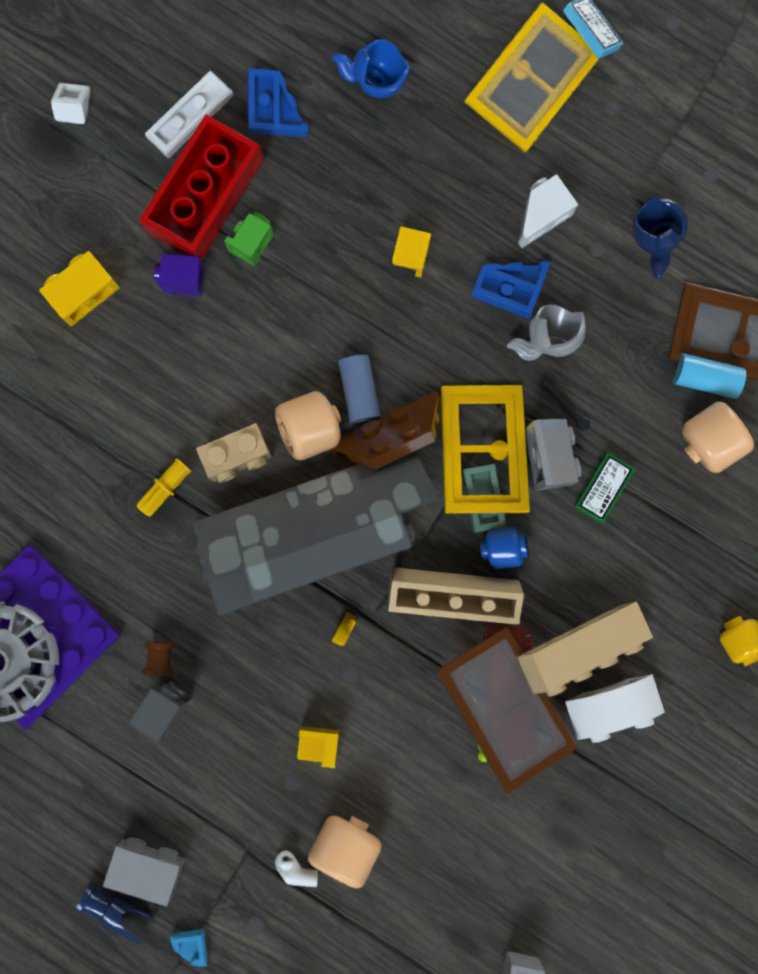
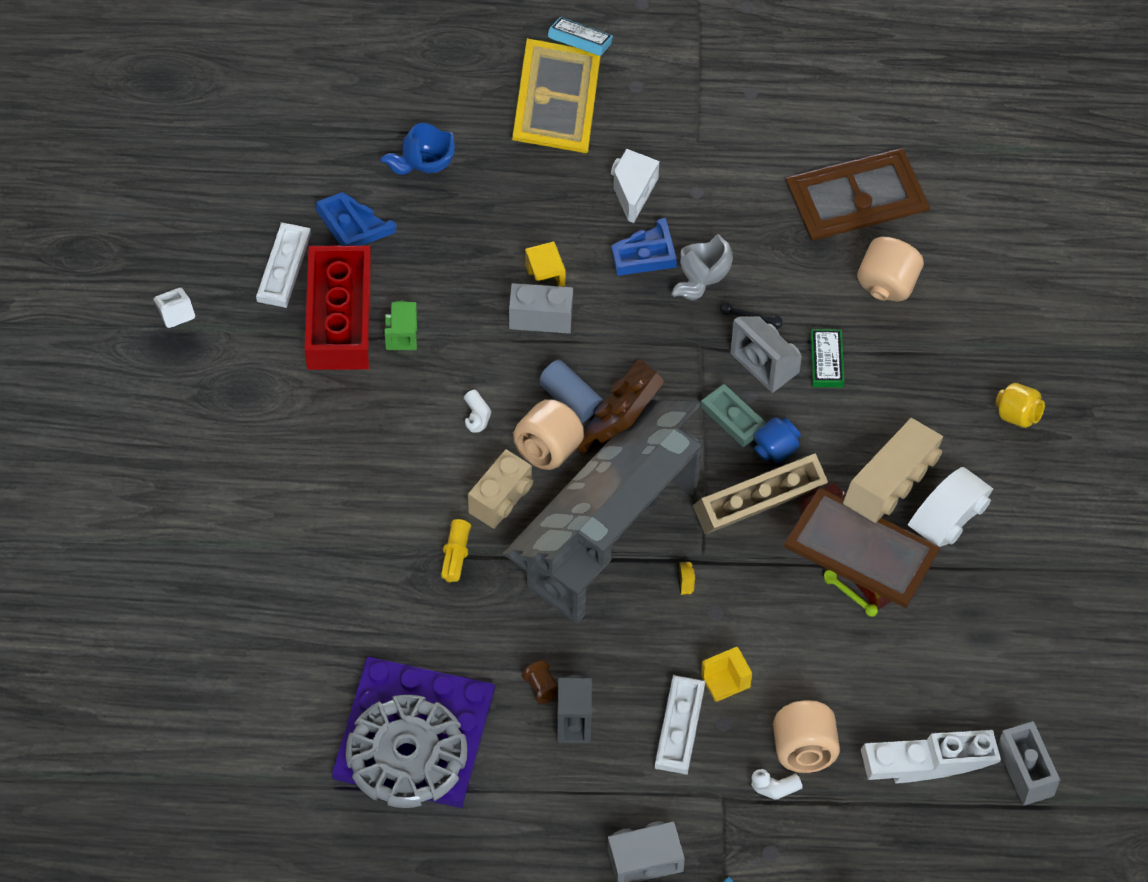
camera: 25 degrees left, 25 degrees down
yellow brick [39,251,120,327] -> none
dark purple brick [154,254,204,296] -> none
yellow door [441,385,530,514] -> none
dark blue hair [632,196,688,279] -> none
medium azure brick [672,353,746,399] -> none
none -> white arm [464,390,491,433]
none -> light grey brick [509,283,573,333]
none -> white tile [655,675,705,775]
none -> white slope [861,730,1001,784]

